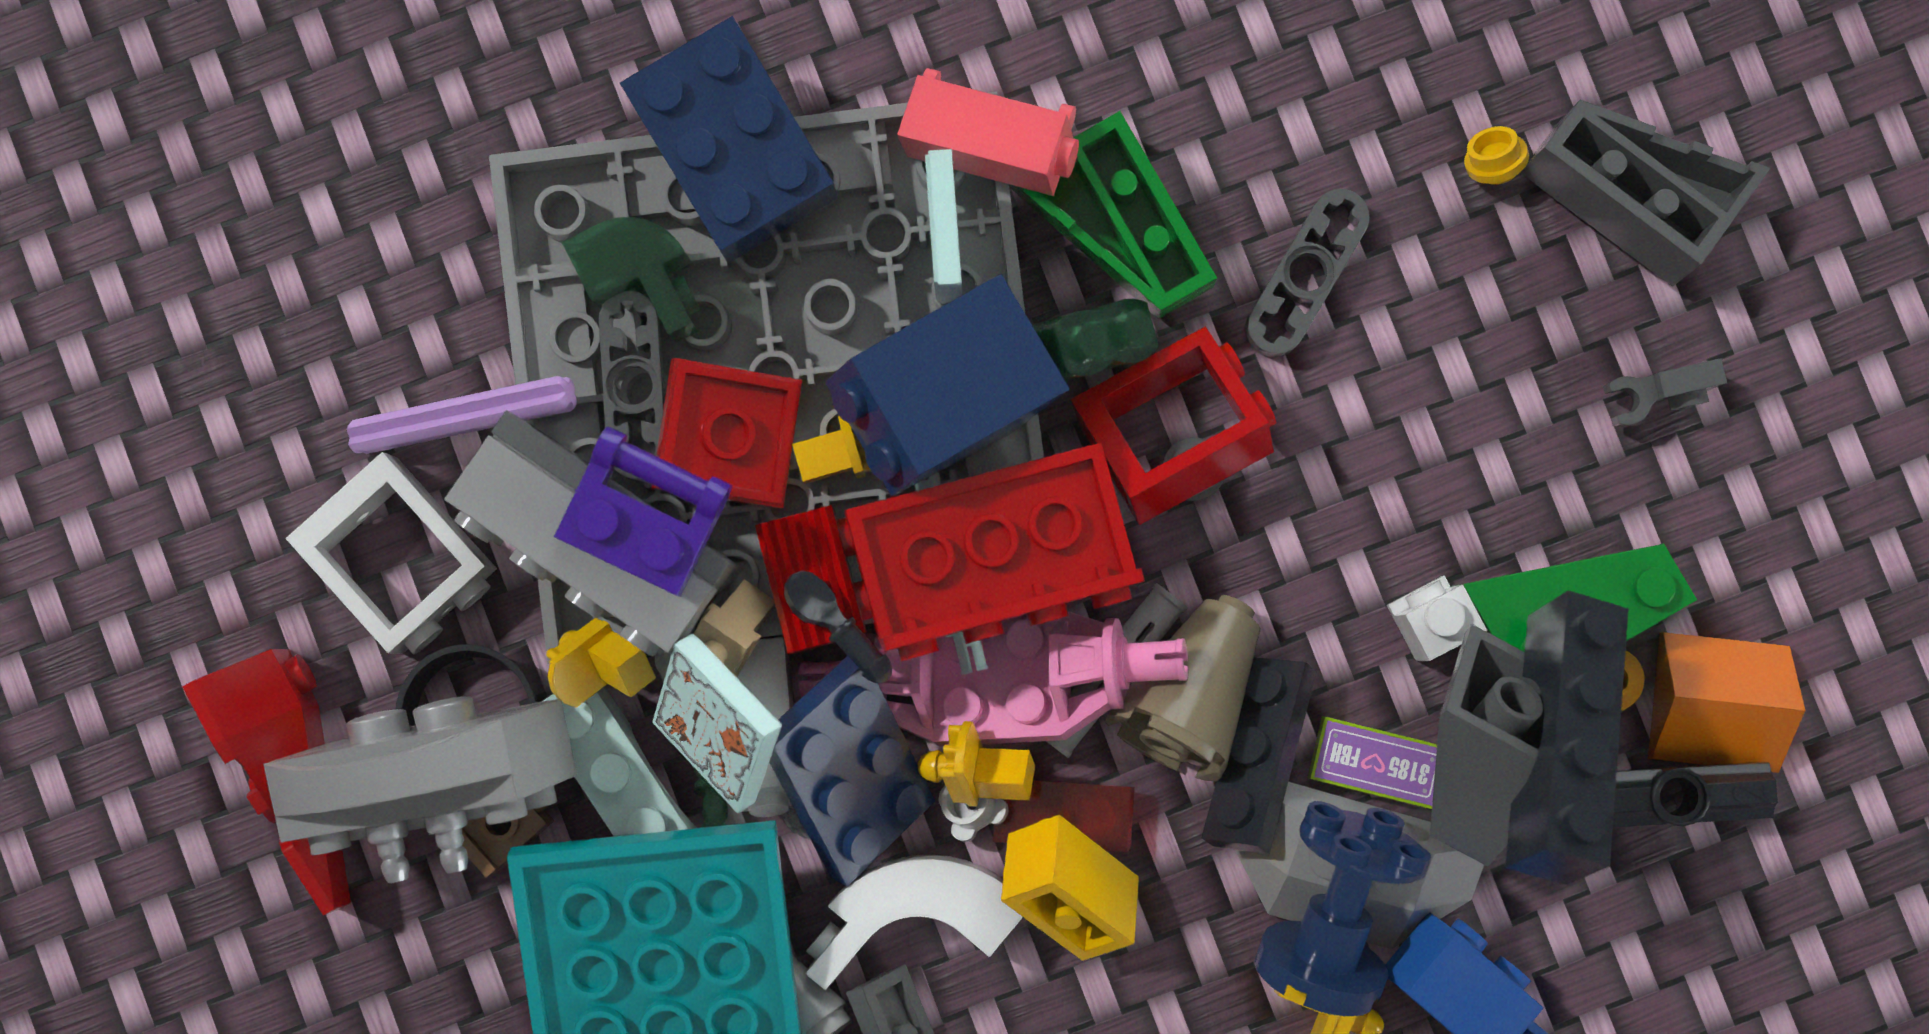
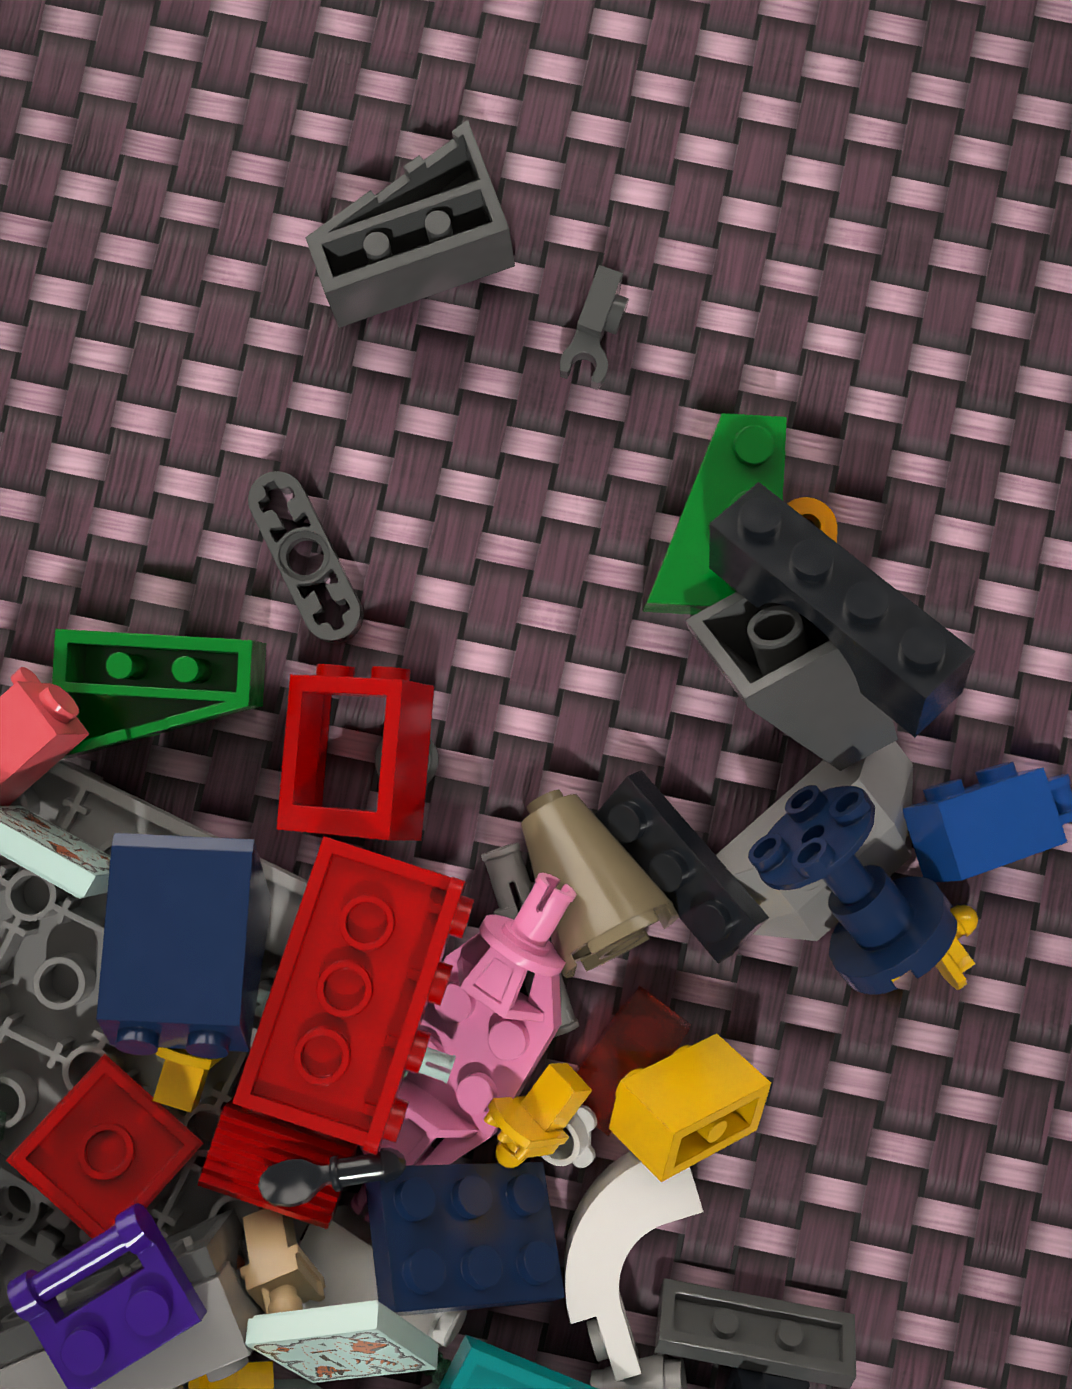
camera: 55 degrees left, 0 degrees up
clear green brick [1032,298,1159,382] -> none
medium lavender tile [1307,716,1437,809] -> none
white brick [1387,575,1487,661] -> none
yellow plate [1464,126,1529,185] -> none
black piece [1613,762,1778,828] -> none
orange slope [1648,632,1806,773] -> none

